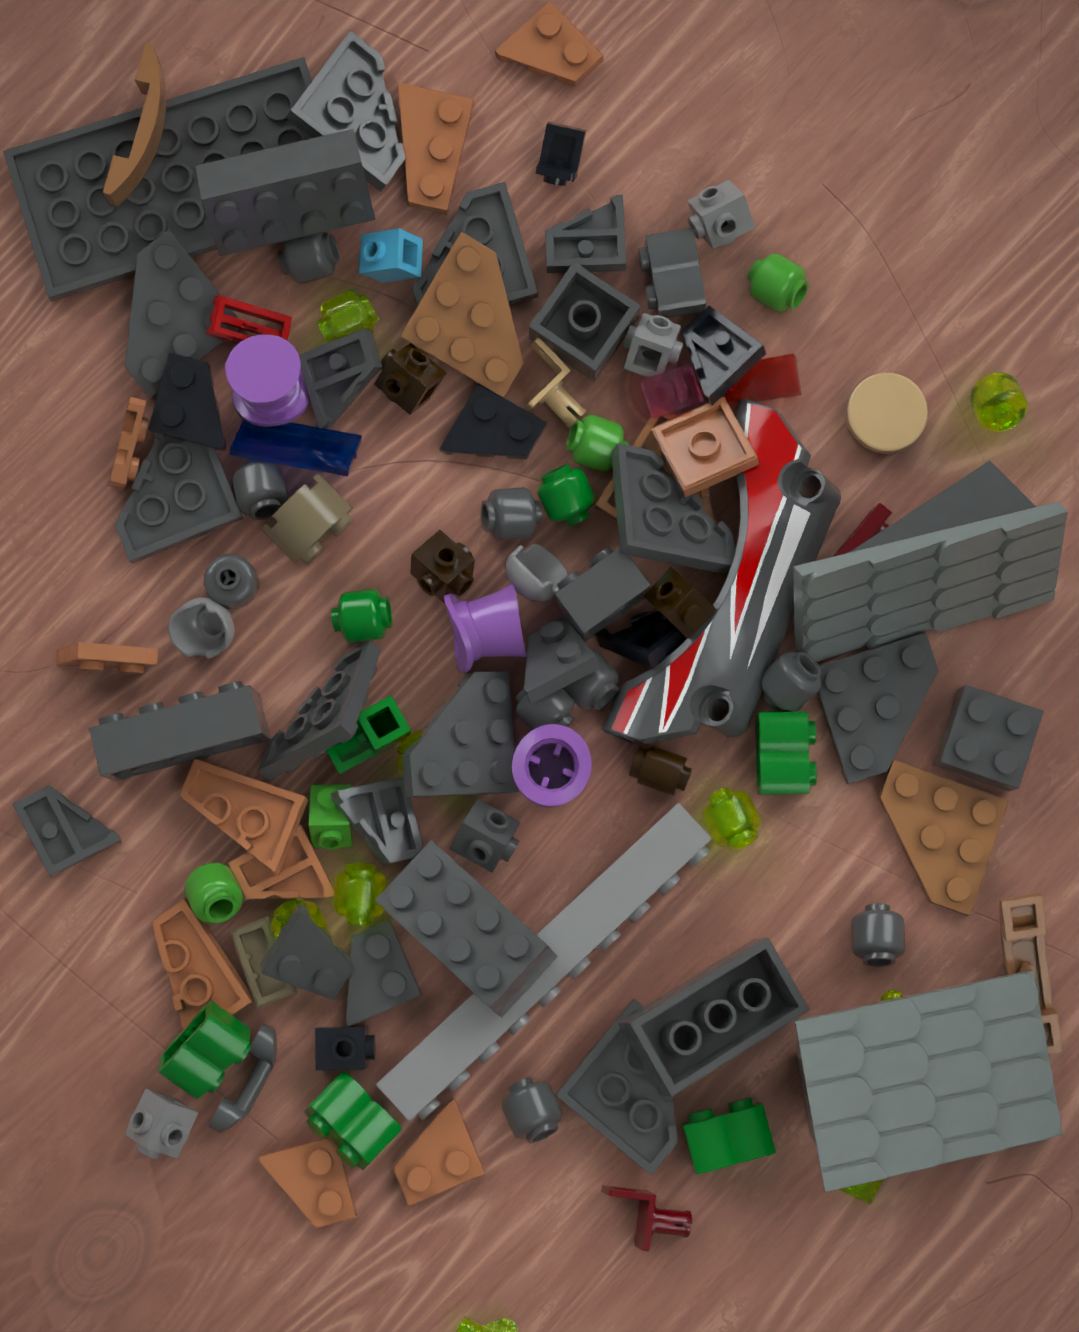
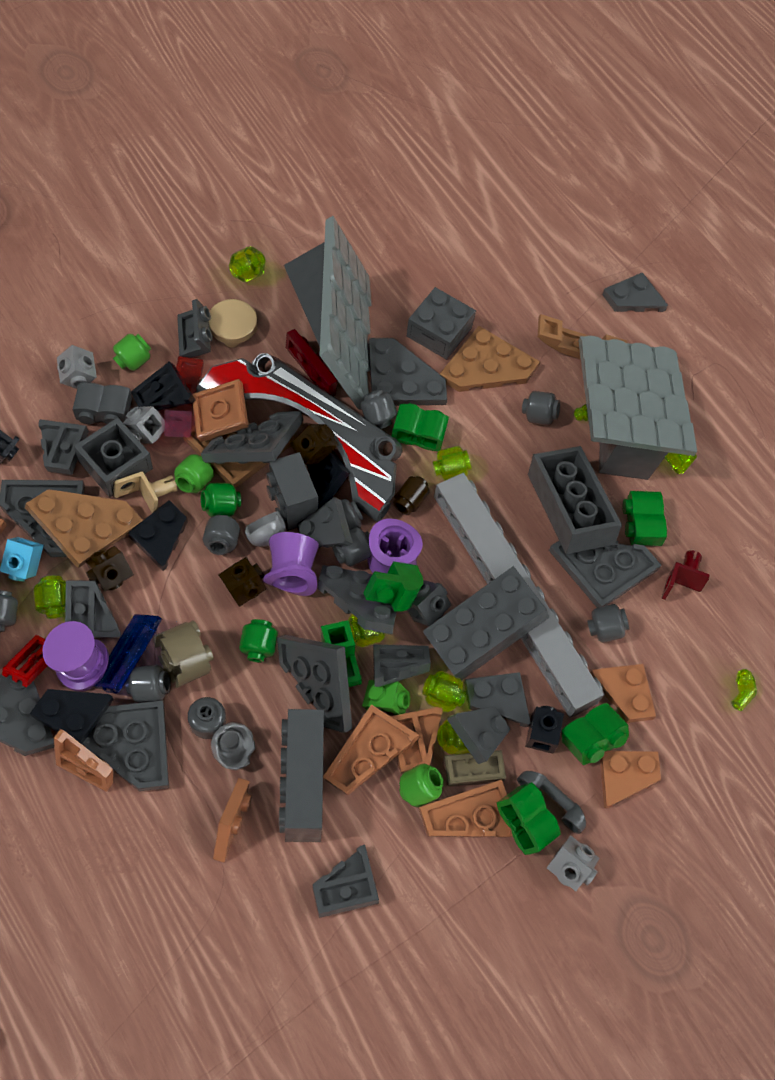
camera: 85 degrees left, 20 degrees down
none -> dark grey bracket [177,299,212,361]
none -> green brick [363,561,423,612]

